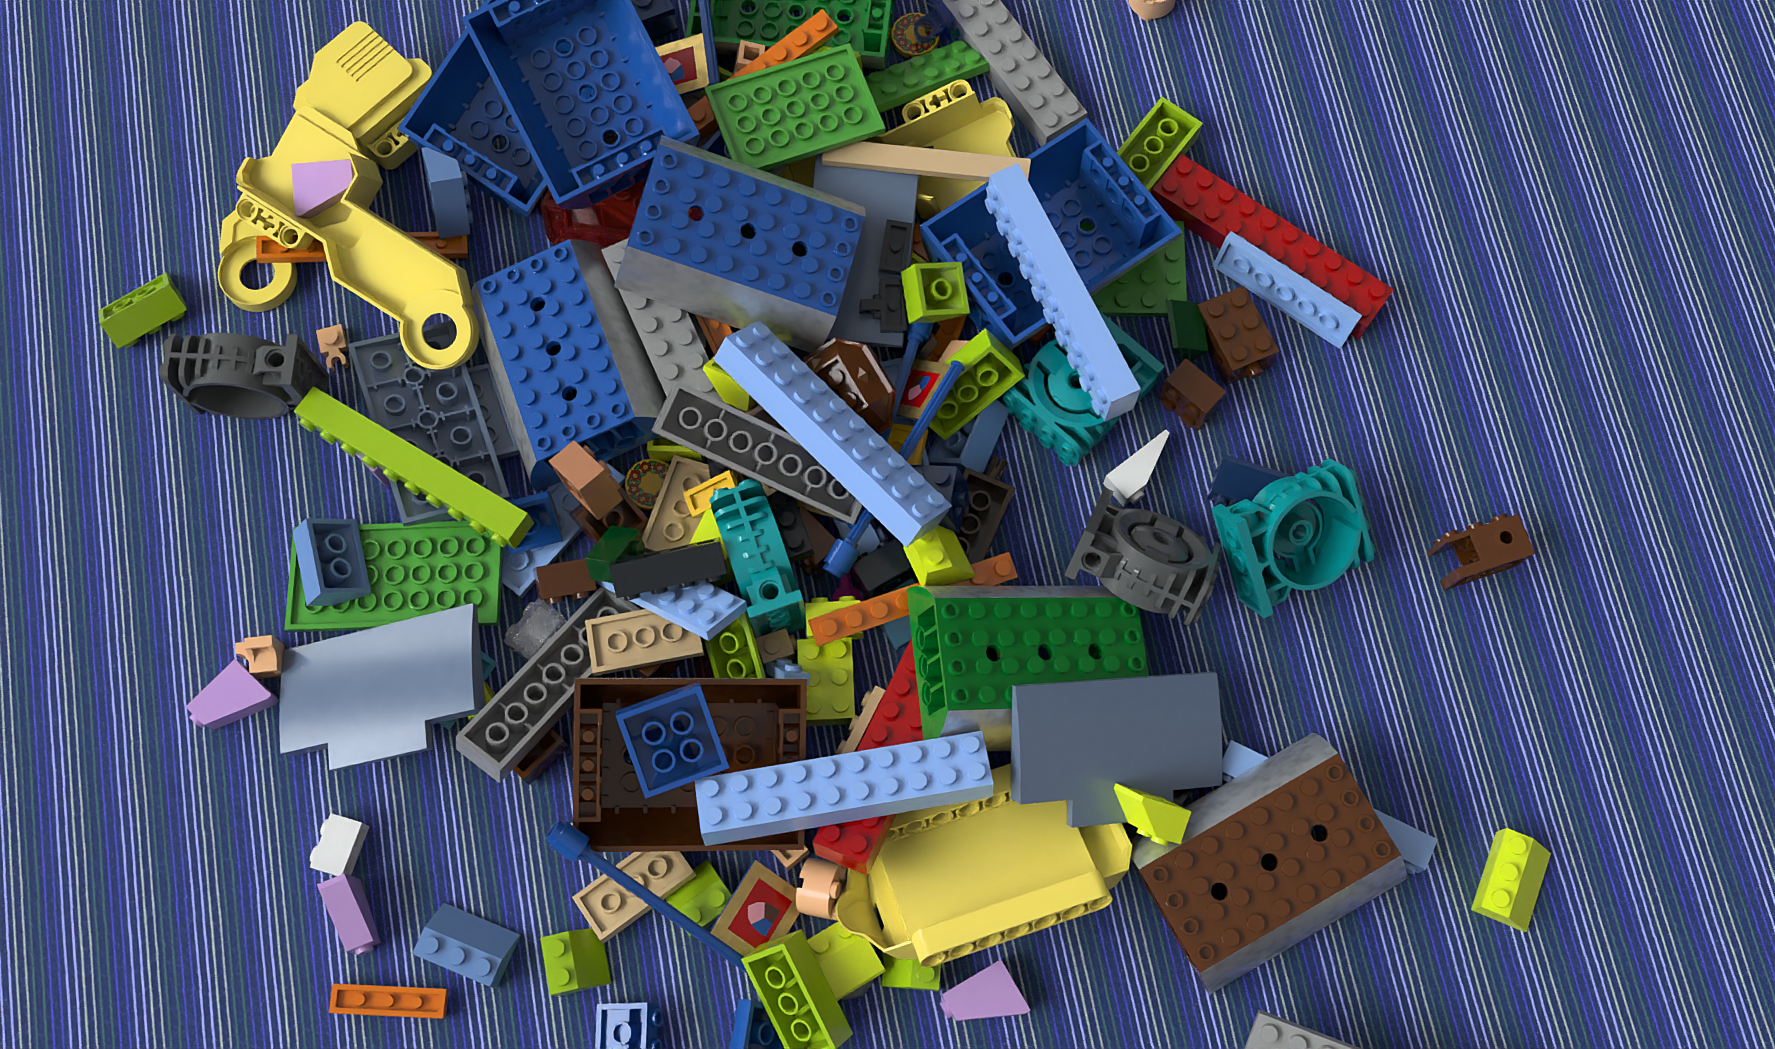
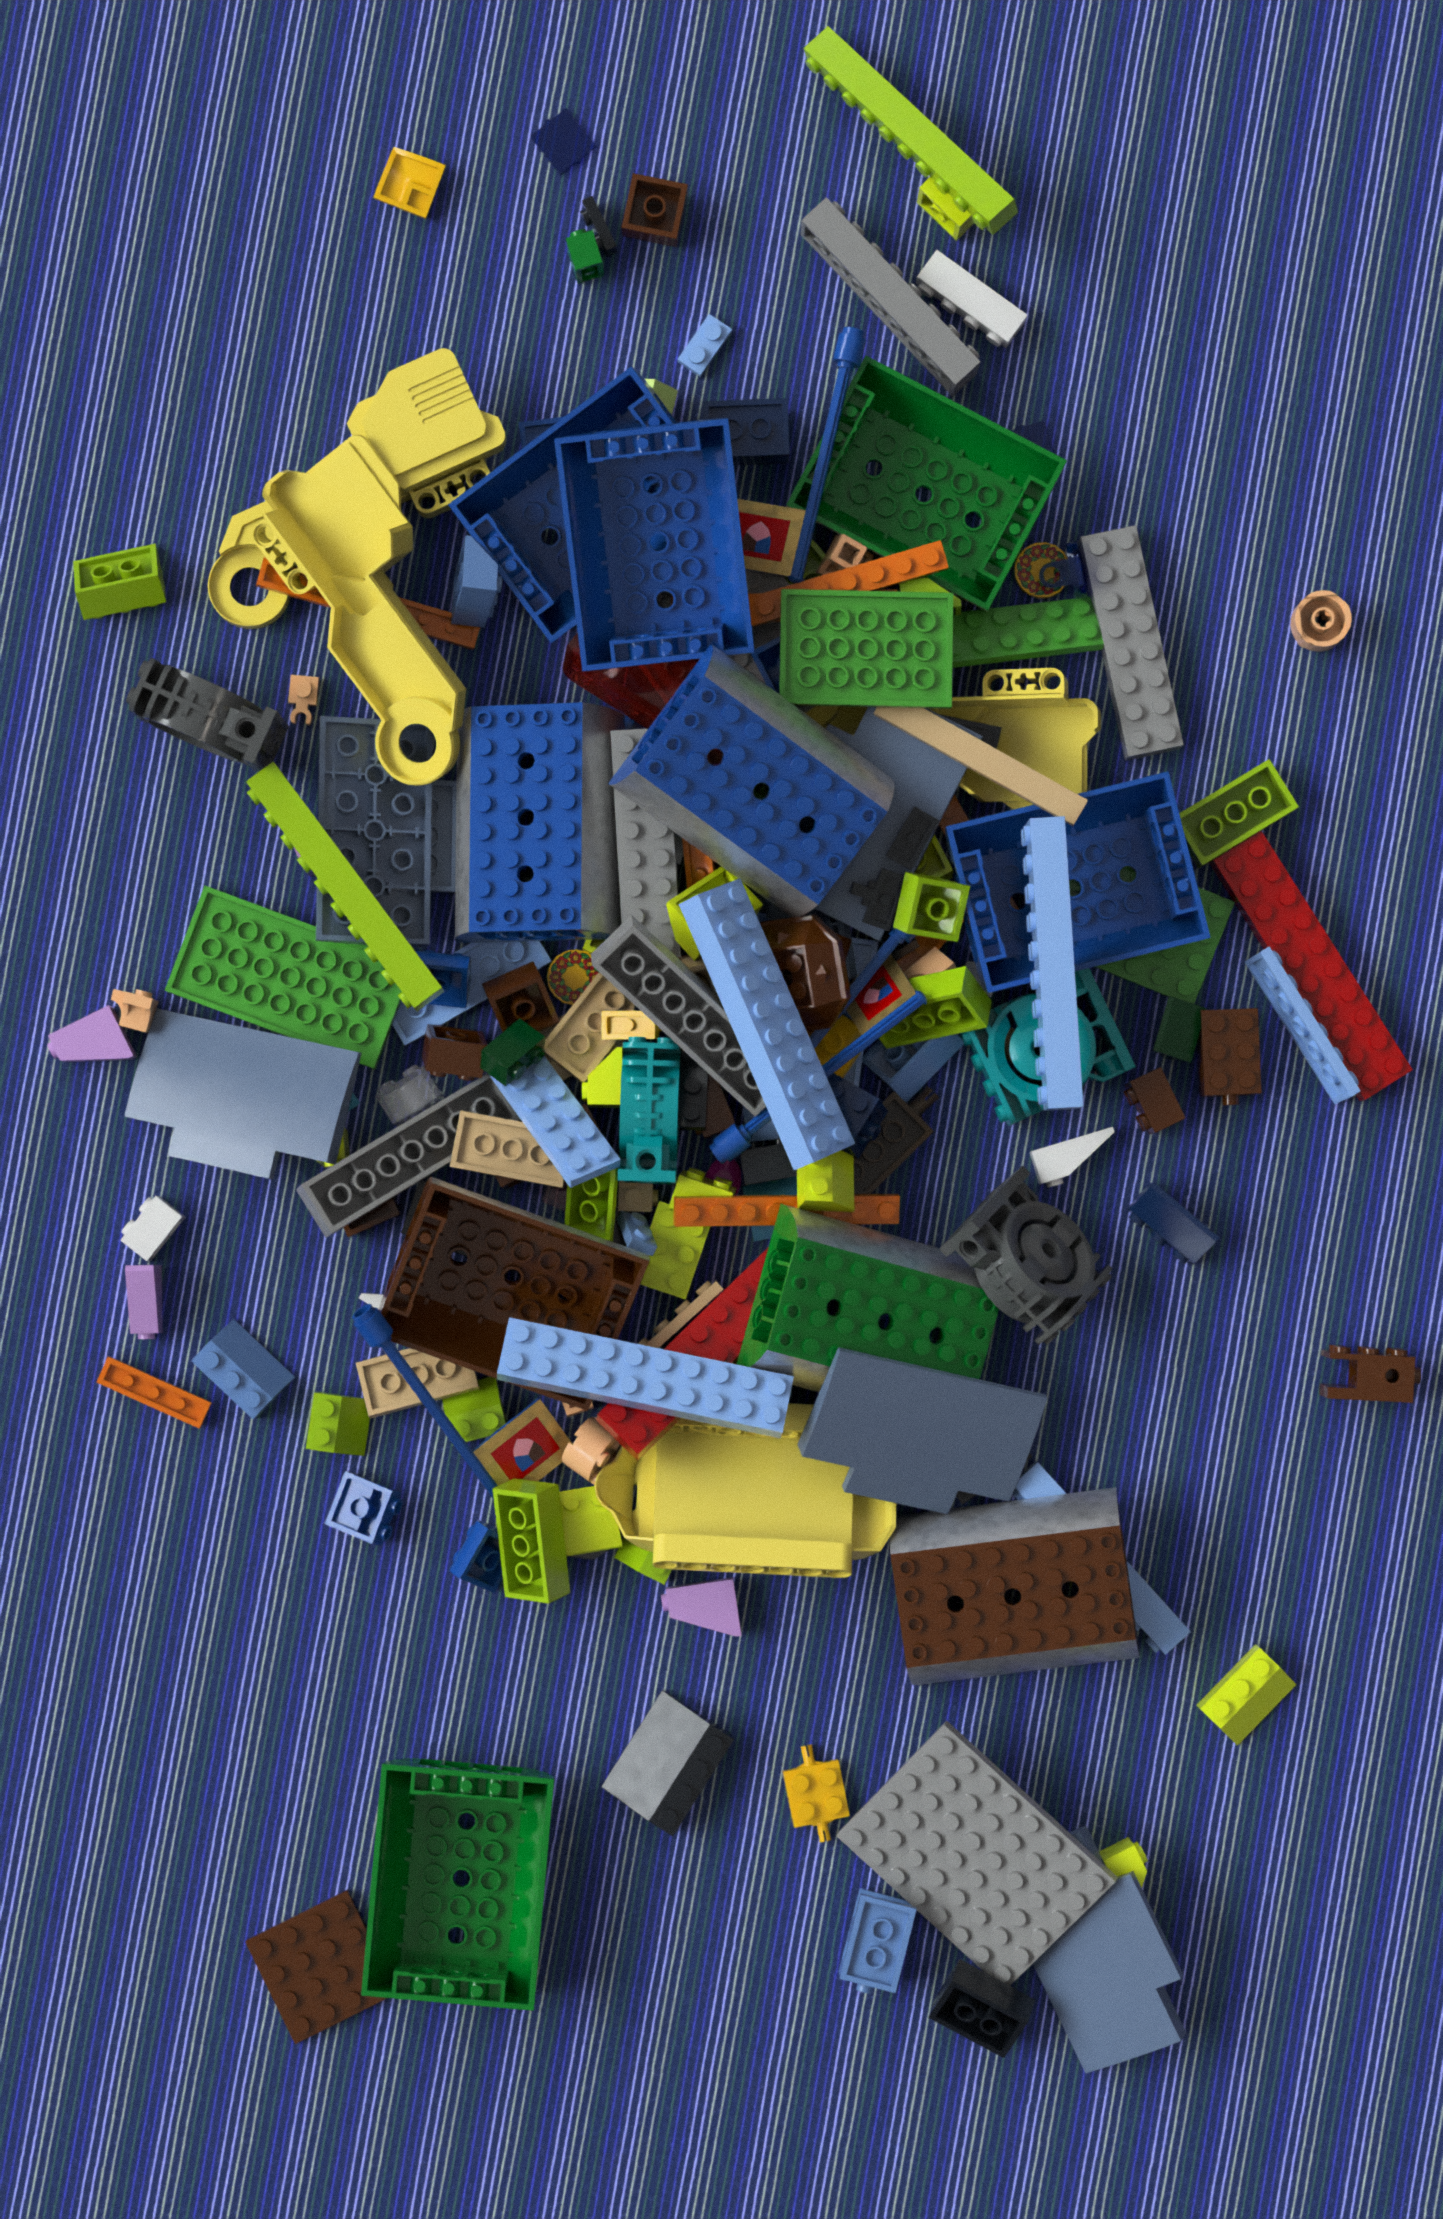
camera: 20 degrees right, 15 degrees up
lavender slope [291,159,355,219] -> none
medium blue slope [293,518,371,606] -> none
nougat brick [549,440,623,520] -> none
black brick [609,537,727,601] -> none
blue slope [616,681,729,799] -> none
neon yellow slope [1114,783,1191,846] -> none
teal brick [1211,458,1376,618] -> none

